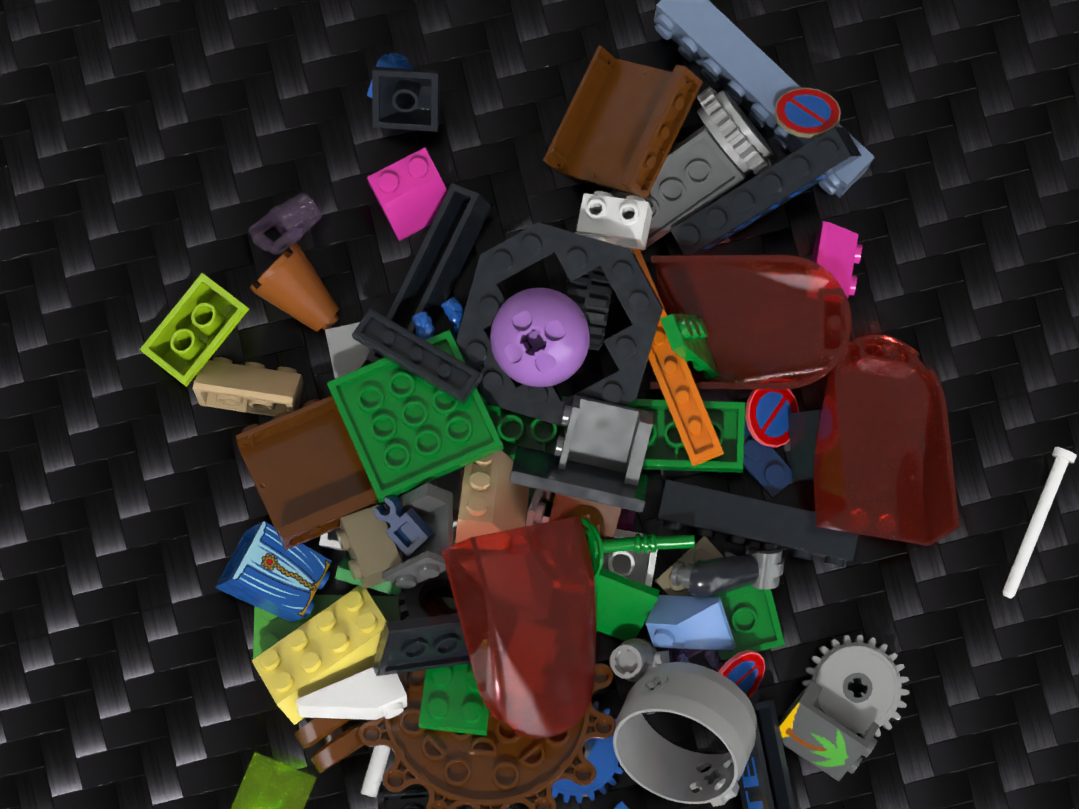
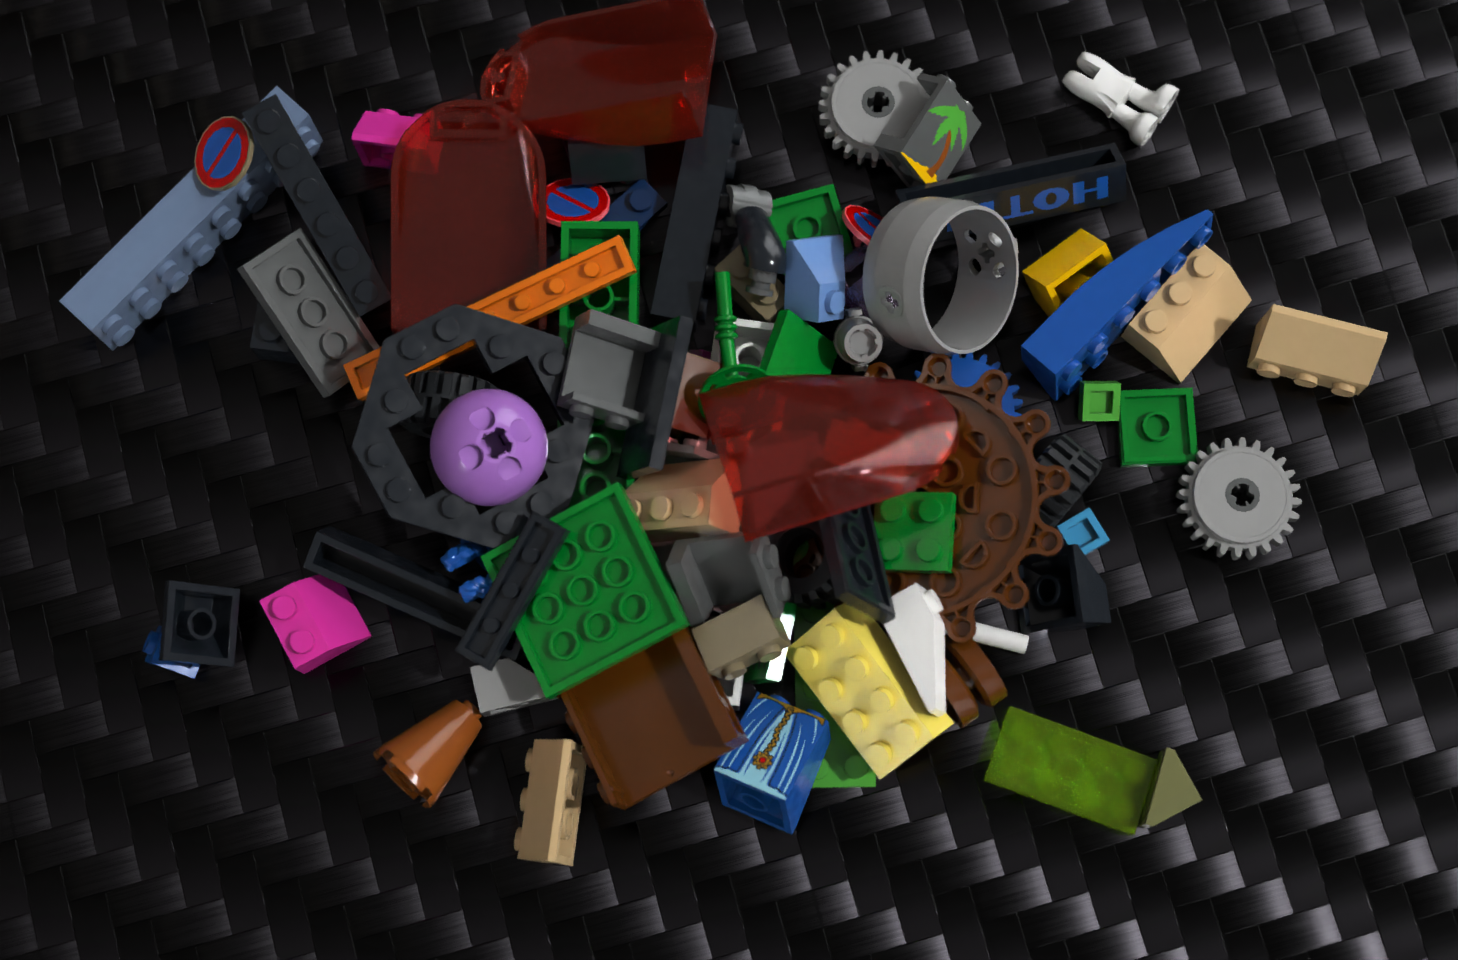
camera: 90 degrees left, 5 degrees down
lime slope [140,273,249,387] -> none
clear purple piece [249,192,322,255] -> none
dark blue plate [373,494,434,557] -> none
reddish brown panel [543,46,703,199] -> none
white brick [576,191,653,250] -> none
green wing [660,314,720,380] -> none
light grey gear [697,86,773,175] -> none

